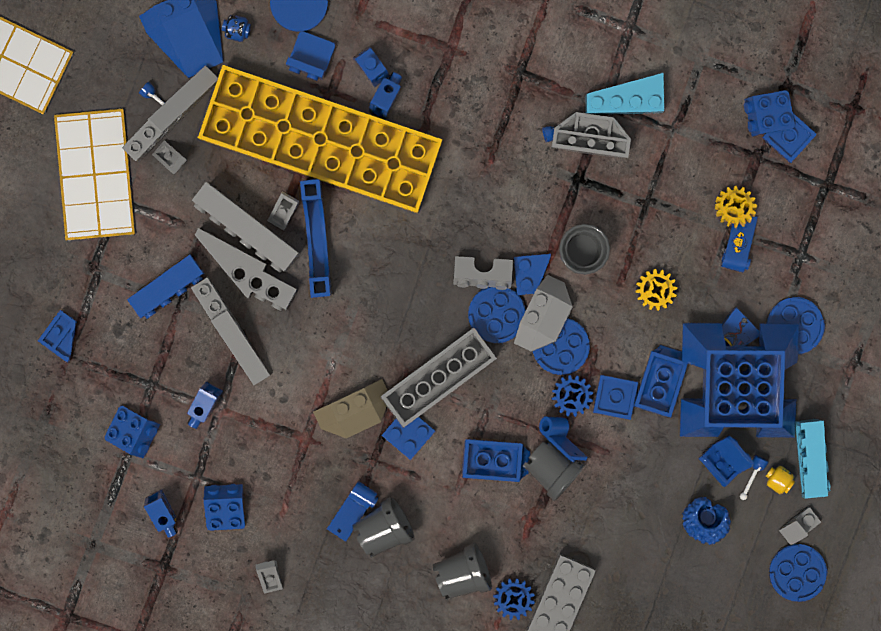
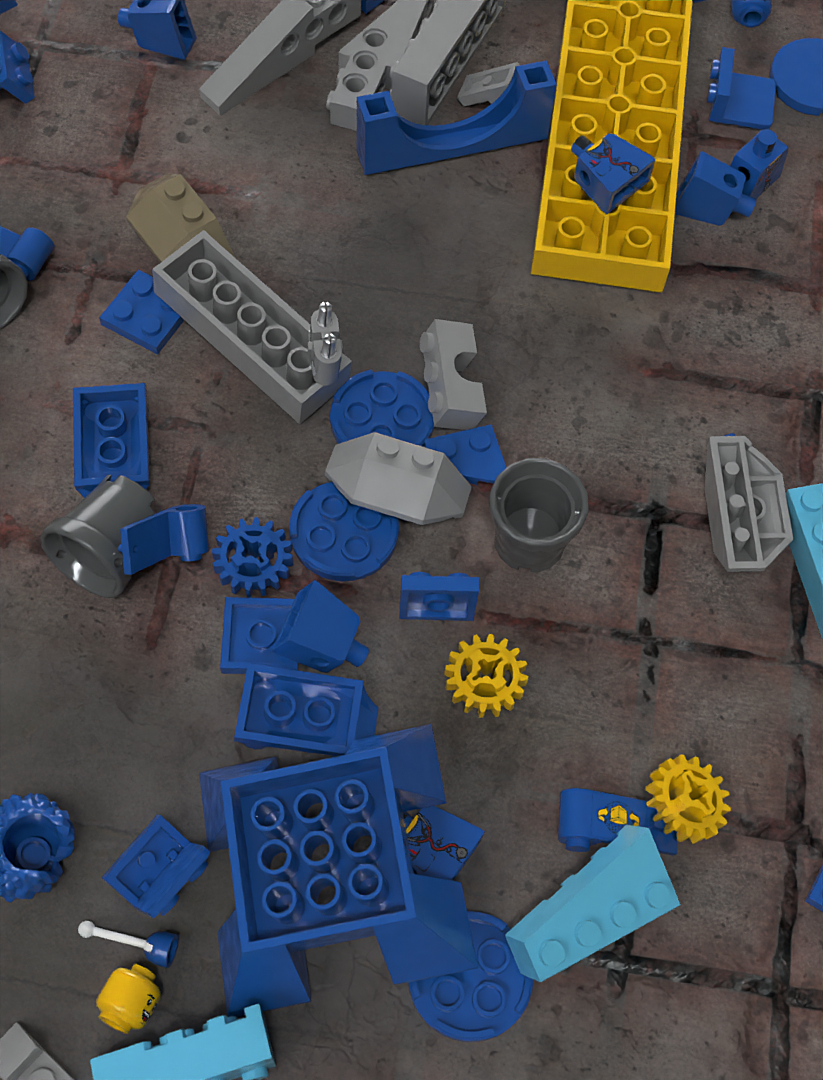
camera: 75 degrees right, 25 degrees down
none -> blue torso [272,580,369,673]
none -> light grey piece [307,302,343,386]
none -> blue plate [399,572,479,621]
none -> medium azure wedge [505,825,680,982]
none -> blue torso [571,134,655,215]

